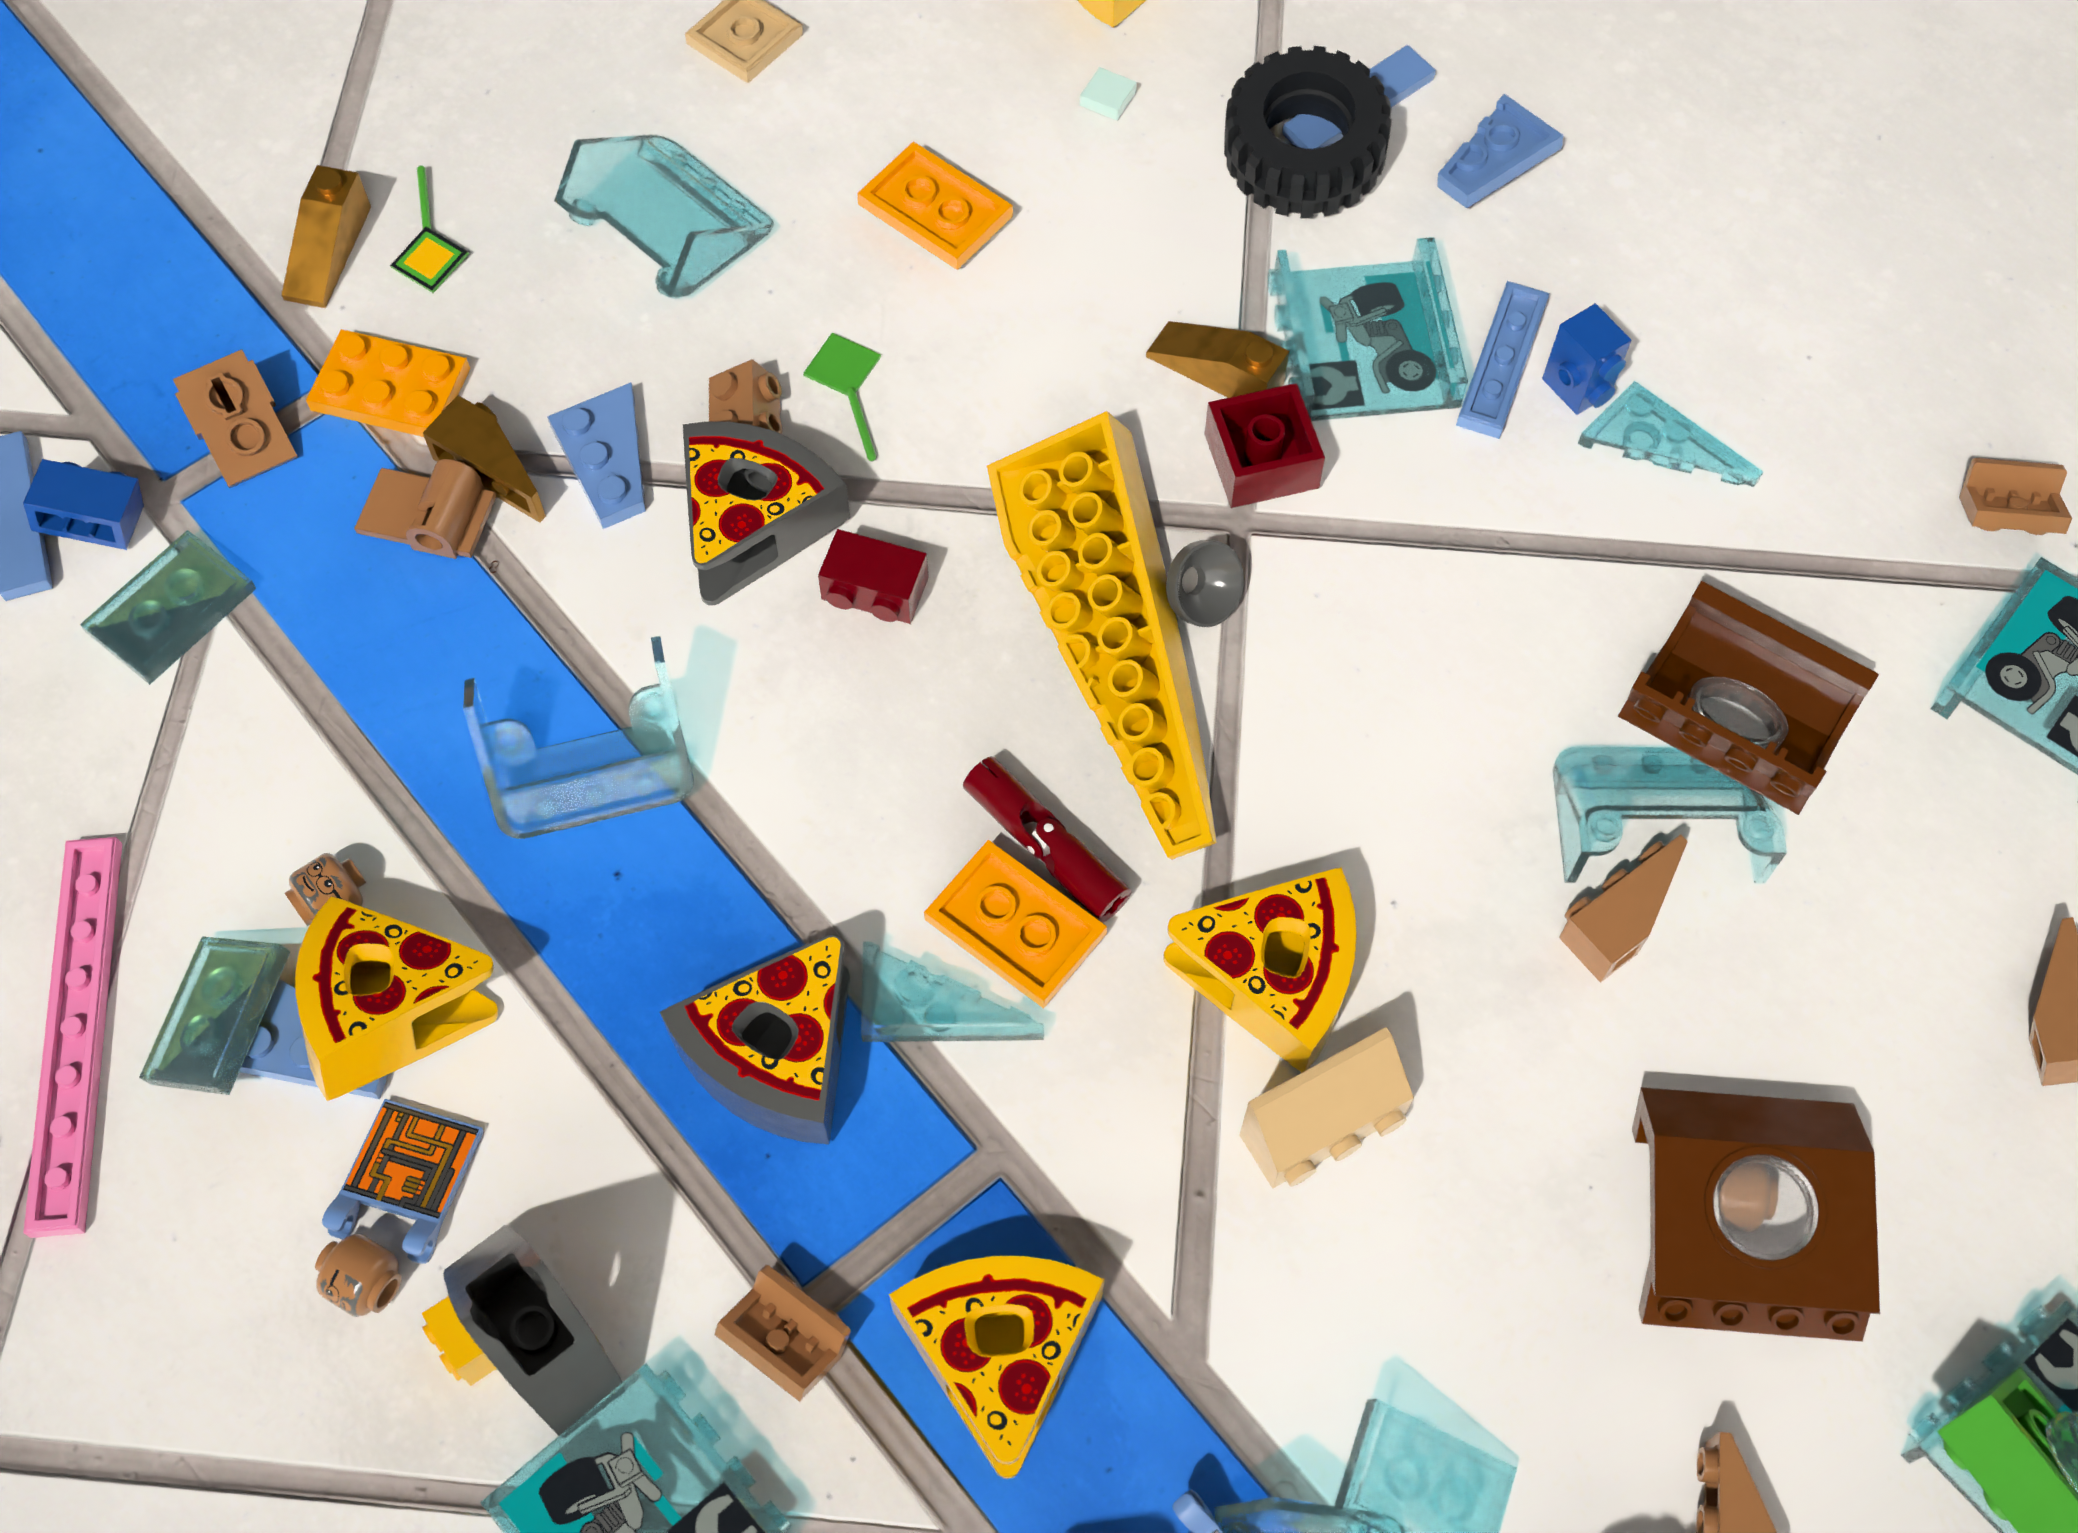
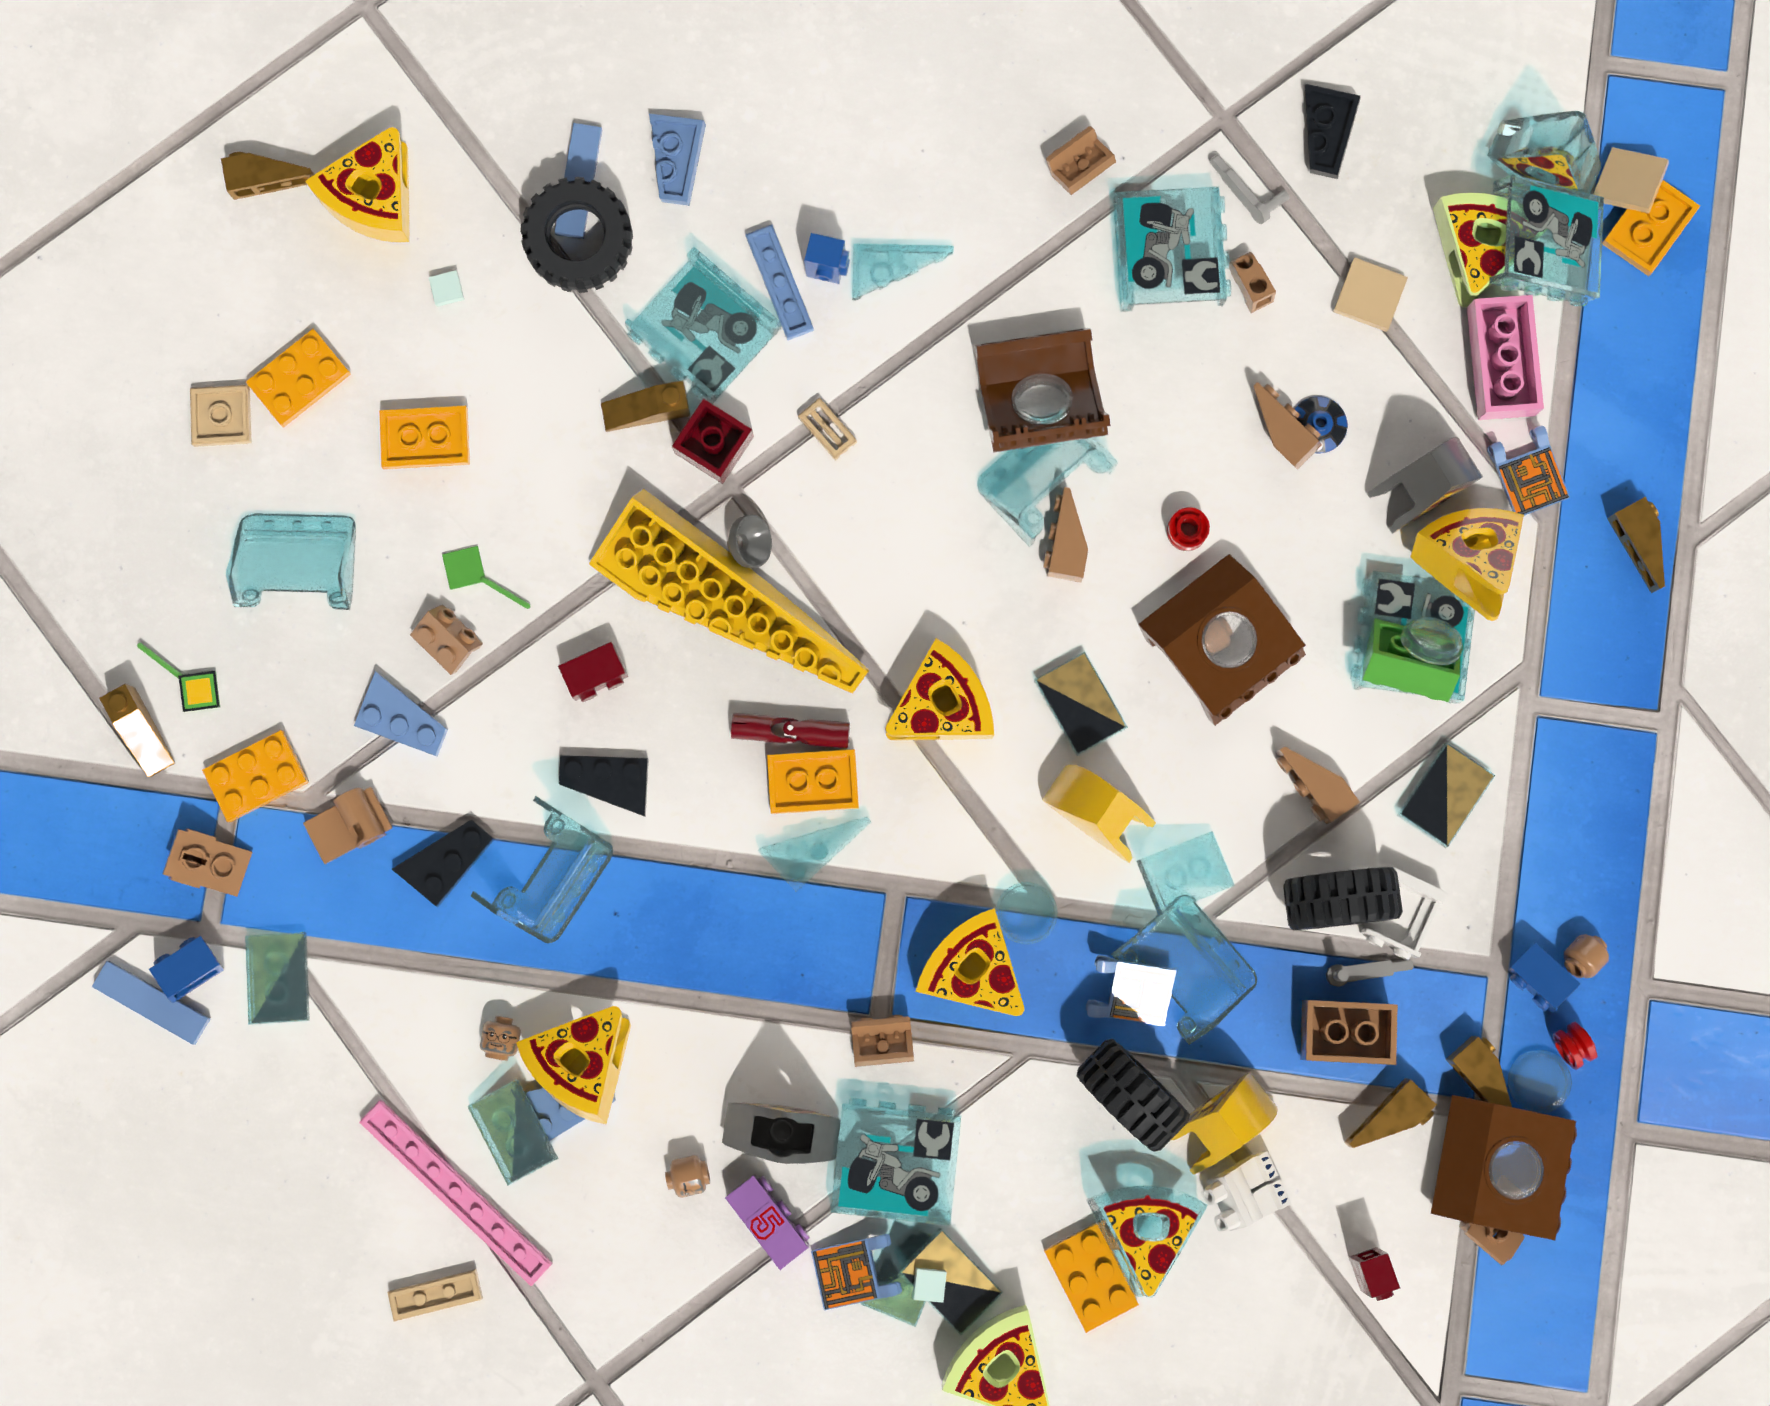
camera: 40 degrees left, 20 degrees up
flag [322,1099,484,1264] -> none
yellow piece [421,1296,497,1386] -> none
pearl gold slope [423,395,546,523] -> none
piece [660,935,850,1144] -> none
piece [683,421,850,606] -> none
tan slope [1240,1027,1414,1189] -> none
none -> light orange plate [246,328,351,428]
none -> black wing [392,820,495,907]
none -> black wing [559,755,649,817]
none -> medium lavender brick [725,1174,810,1270]
none -> tan tile [798,398,857,461]
none -> clear light blue piece [996,882,1058,944]
none -> tile [1034,652,1128,757]
none -> yellow piece [1042,764,1156,863]
none -> red wheel [1167,507,1210,551]

